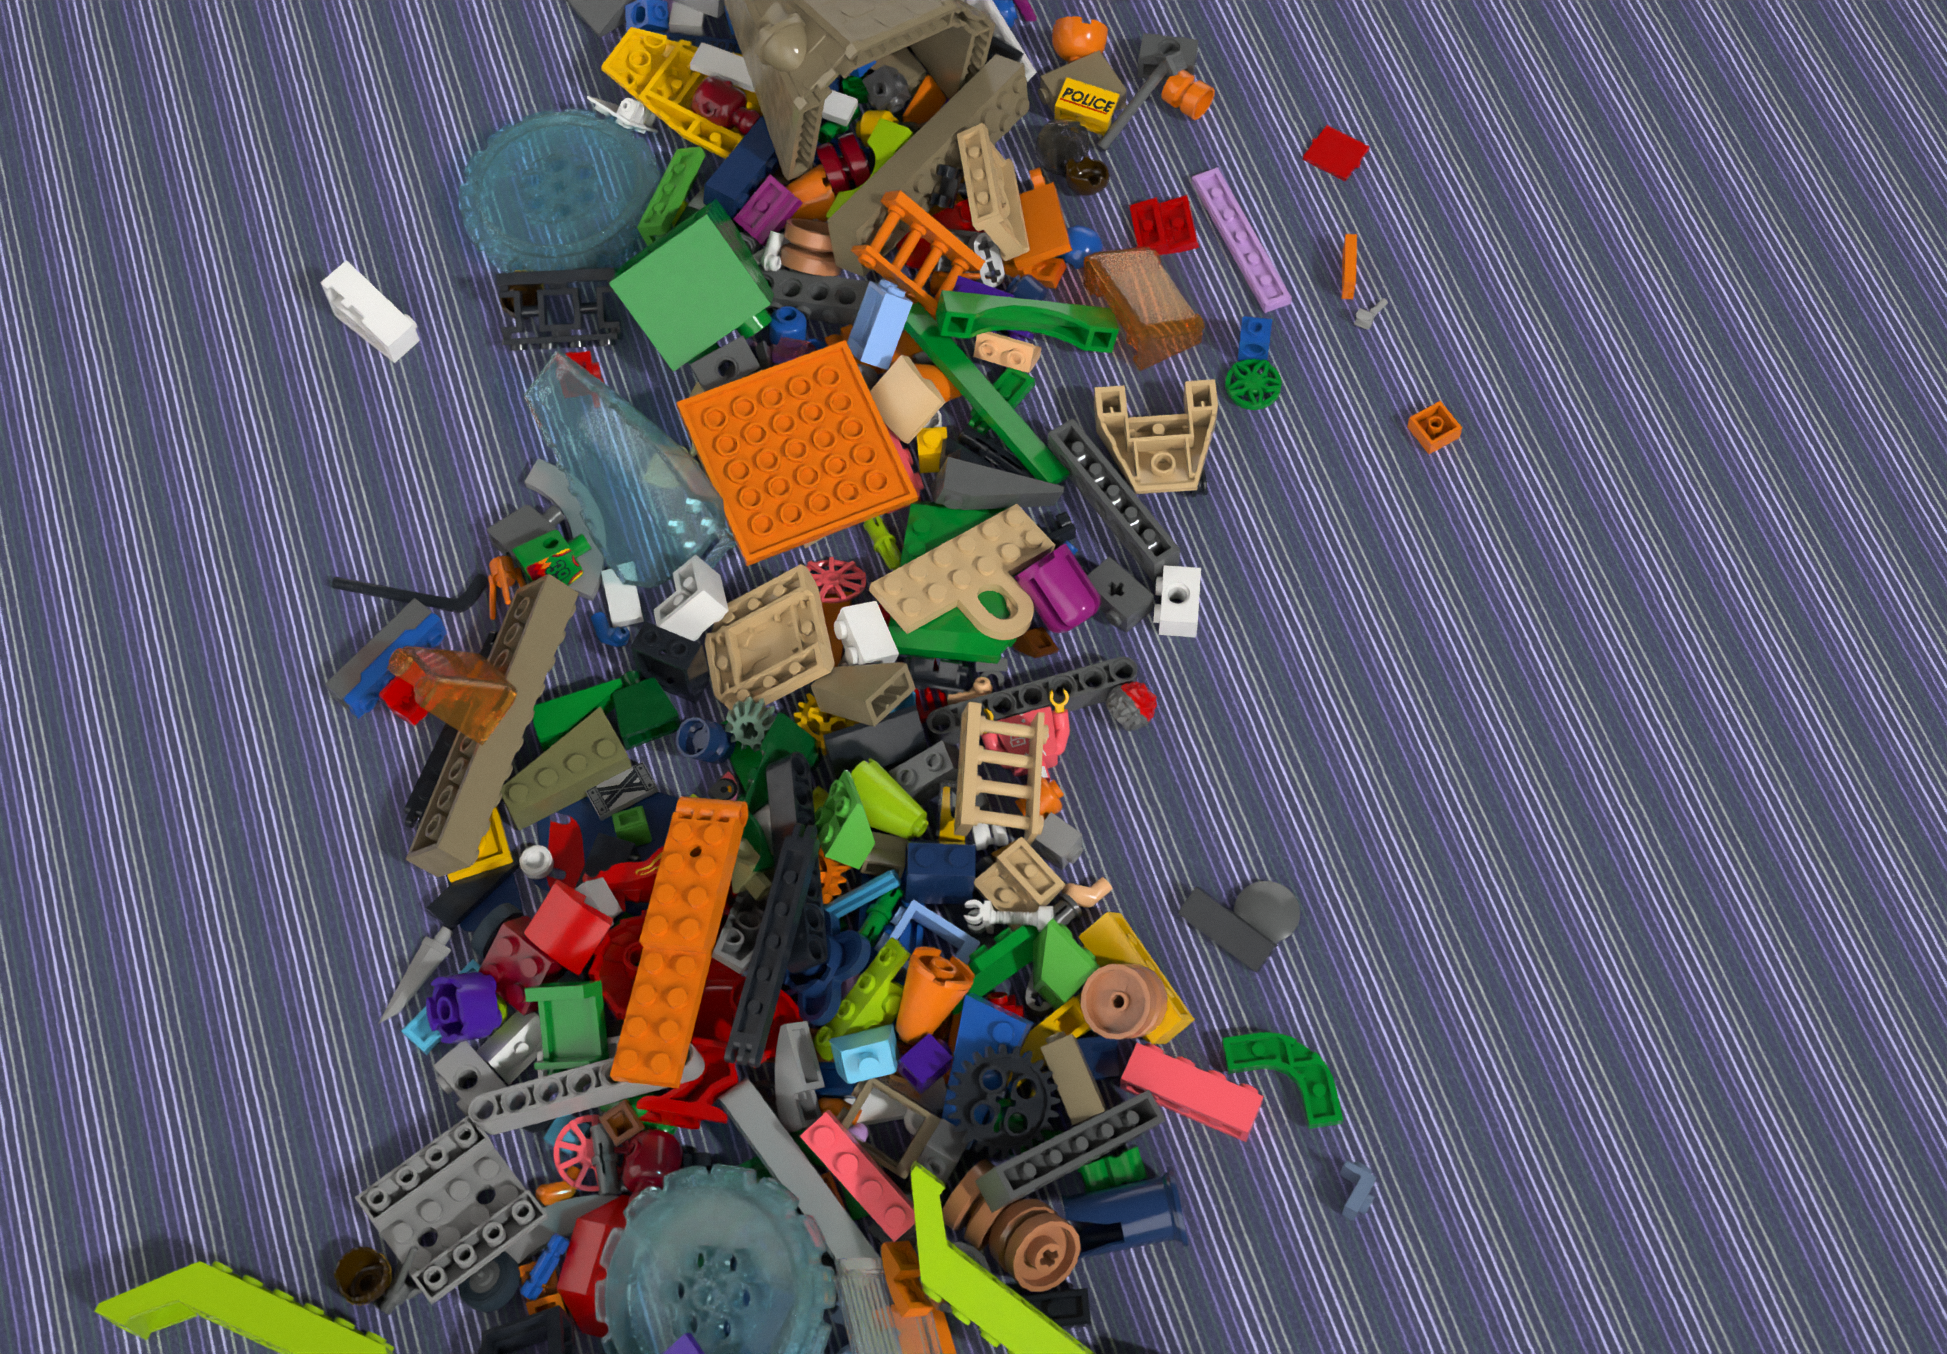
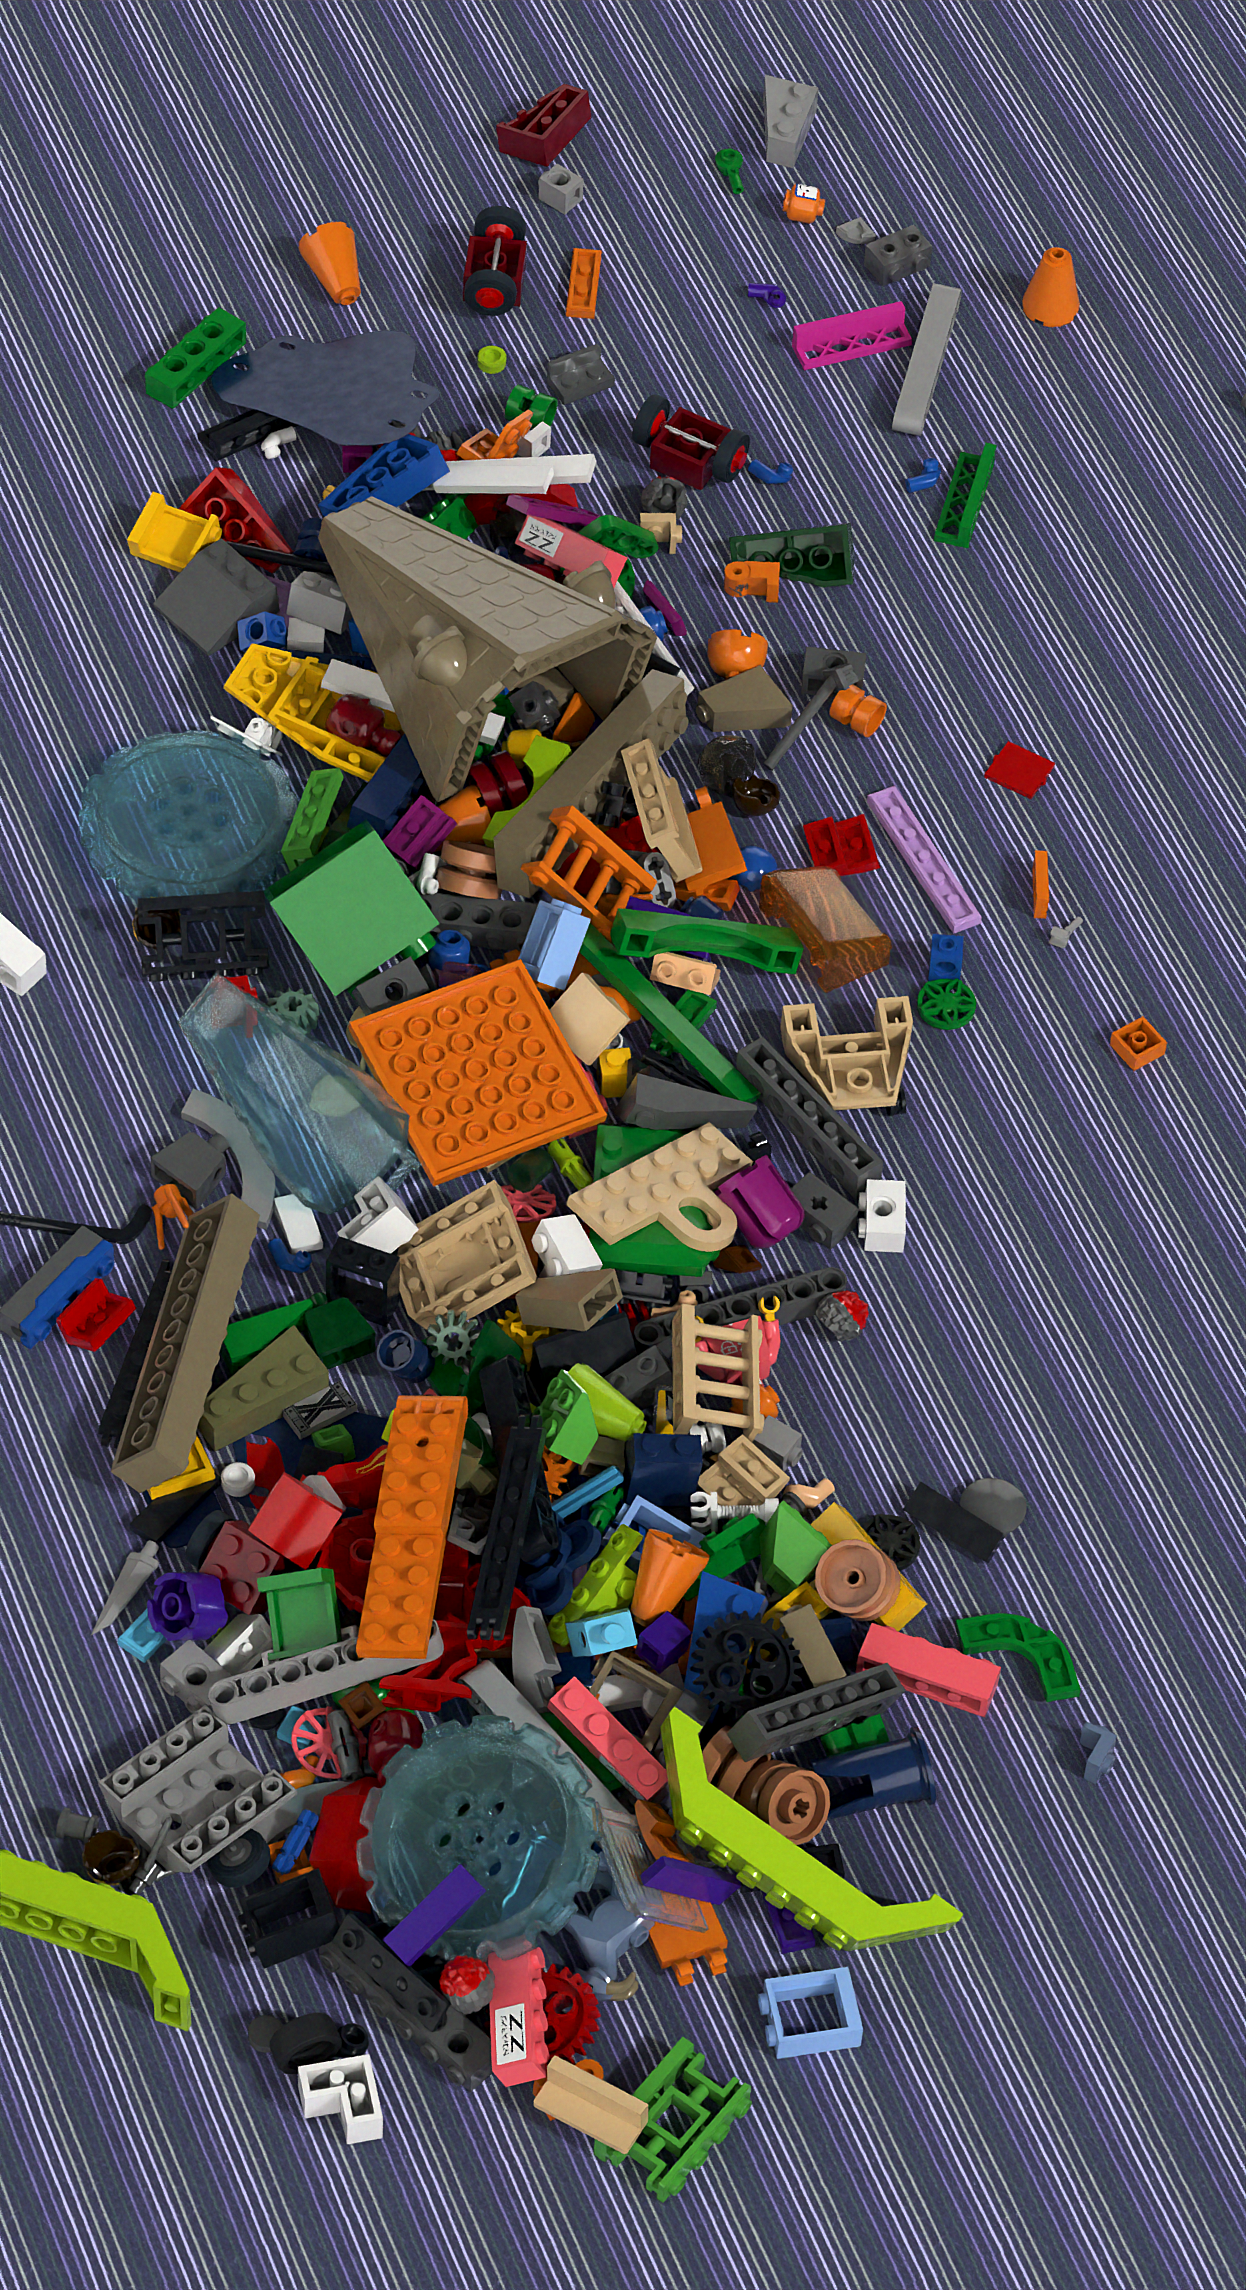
camera: 10 degrees left, 10 degrees down
clear orange windscreen [387,646,517,746] -> none
green torso [512,530,592,586] -> none
yellow panel [1054,77,1120,136] -> none
none -> dark grey bush [56,1807,99,1844]
none -> sand green gear [265,987,319,1041]
none -> clear green brick [507,1147,553,1192]
none -> dark purple tile [640,1855,742,1905]
none -> pearl dark grey wheel [862,1513,920,1571]

